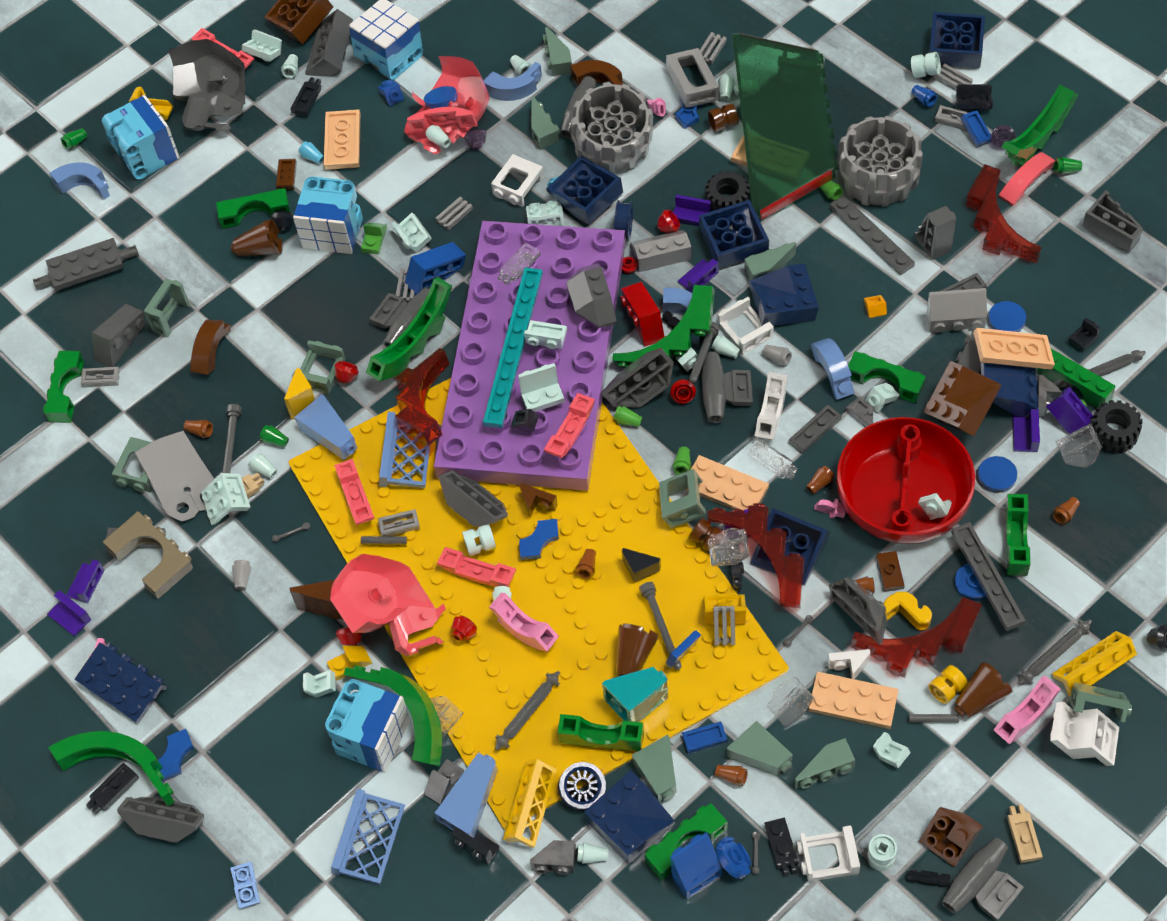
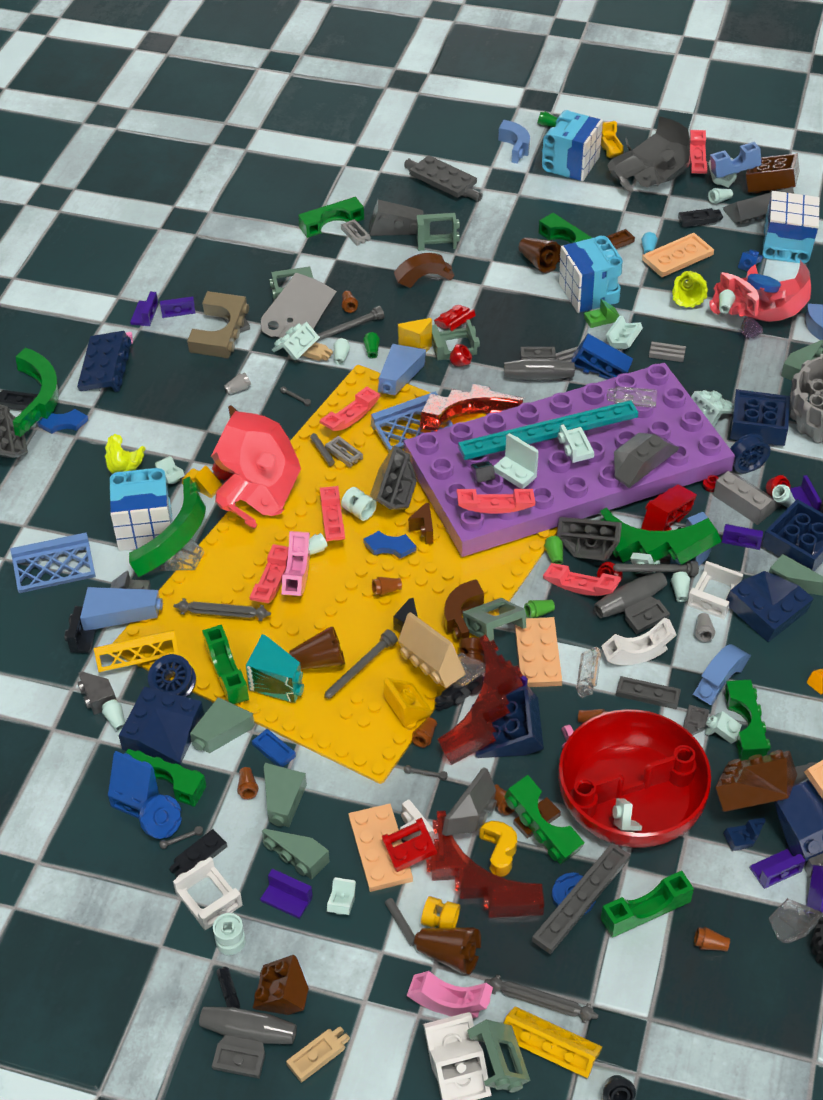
camera: 55 degrees right, 10 degrees down
green arch [366,278,452,381] -> none
red cone [451,615,477,642] -> none
white window [491,154,544,207] -> none
blue tile [666,630,701,668] -> none
light grey tile [714,606,735,645] -> none
clear slope [767,677,814,727] -> none
blue tile [978,456,1018,492] -> none
none -> neon yellow hair [105,434,146,474]
none -> coral slope [250,544,289,603]
none -> dark purple panel [260,869,313,919]
none -> red plate [381,817,438,872]
none -> tan slope [398,612,466,688]
none -> dark orange cone [412,717,437,748]
none -> red plate [434,305,476,331]
none -> reddish brown arch [444,579,484,640]
none -> green arch [504,775,585,865]
none -> coral slope [543,563,621,596]
none -> neon yellow hair [672,271,708,308]
none -> medium blue arch [710,142,761,178]
none -> dark blue slope [723,818,766,851]
none -> light aqua cone [772,485,796,508]

